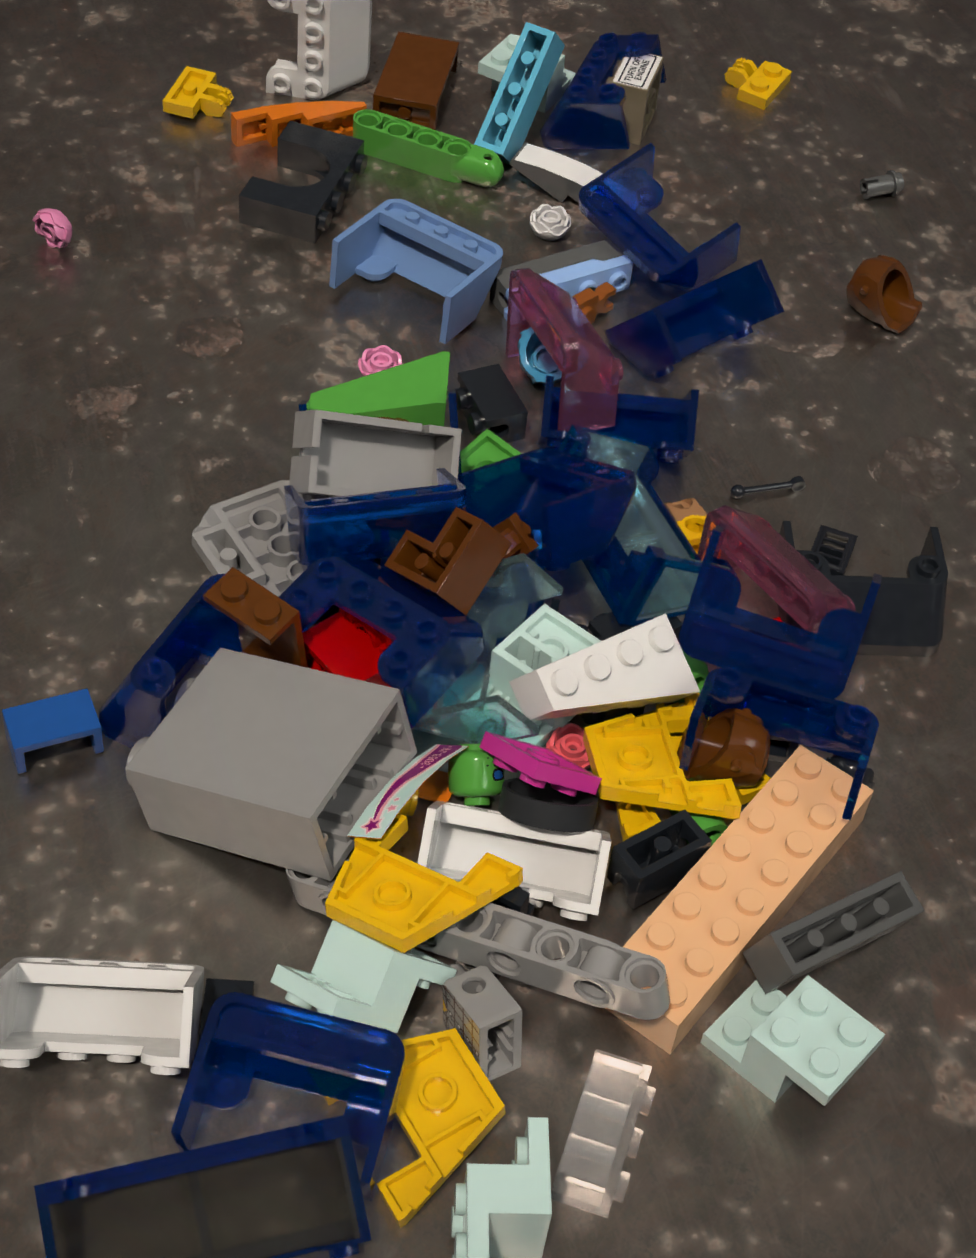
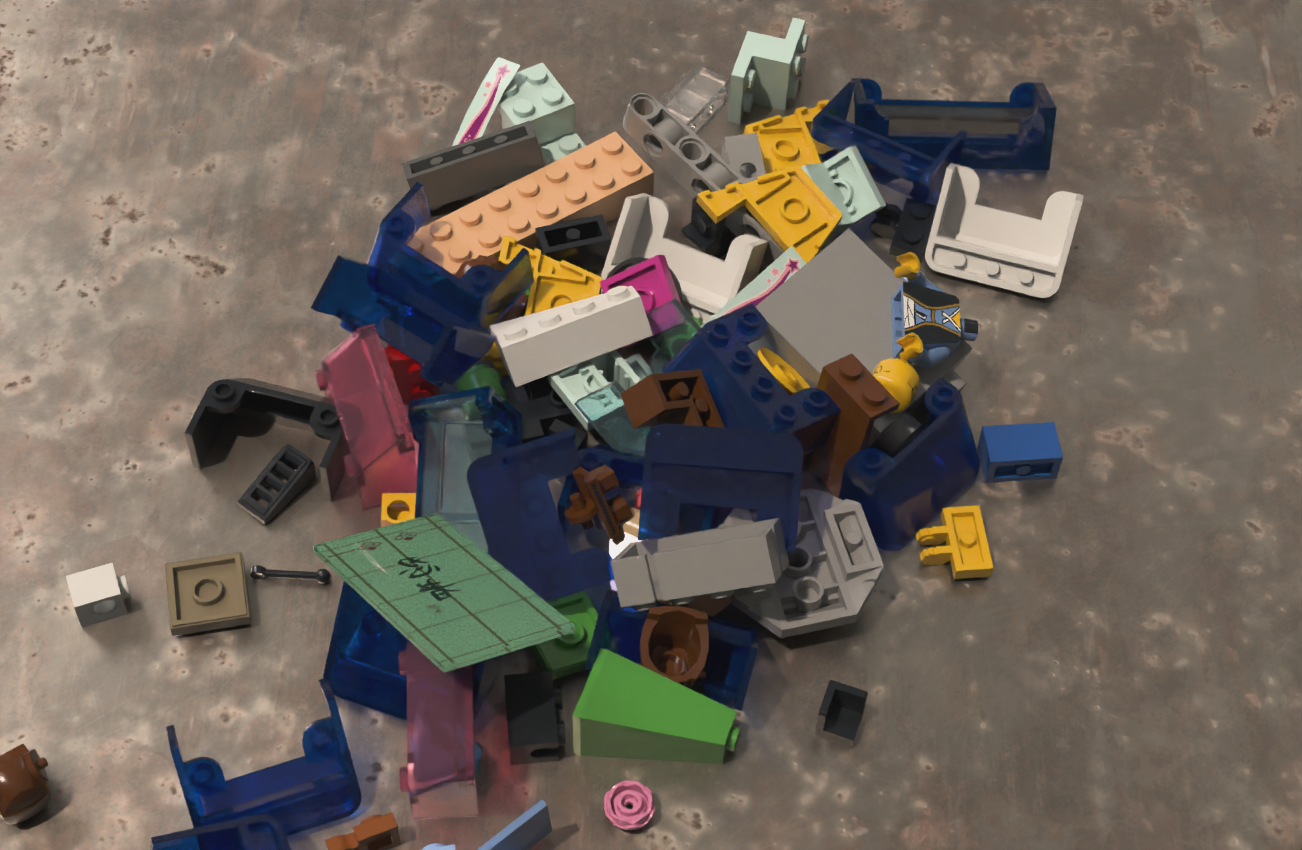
camera: 160 degrees left, 5 degrees up
none -> white brick [66,563,131,627]
none -> dark tan plate [165,552,251,636]
none -> clear green piece [313,513,575,673]
none -> sticker [452,57,521,146]
none -> yellow dish [757,347,815,403]
none -> black panel [814,680,868,748]
none -> yellow head [872,358,920,414]
none -> torso [891,252,978,370]
none -> yellow hinge [916,505,994,579]

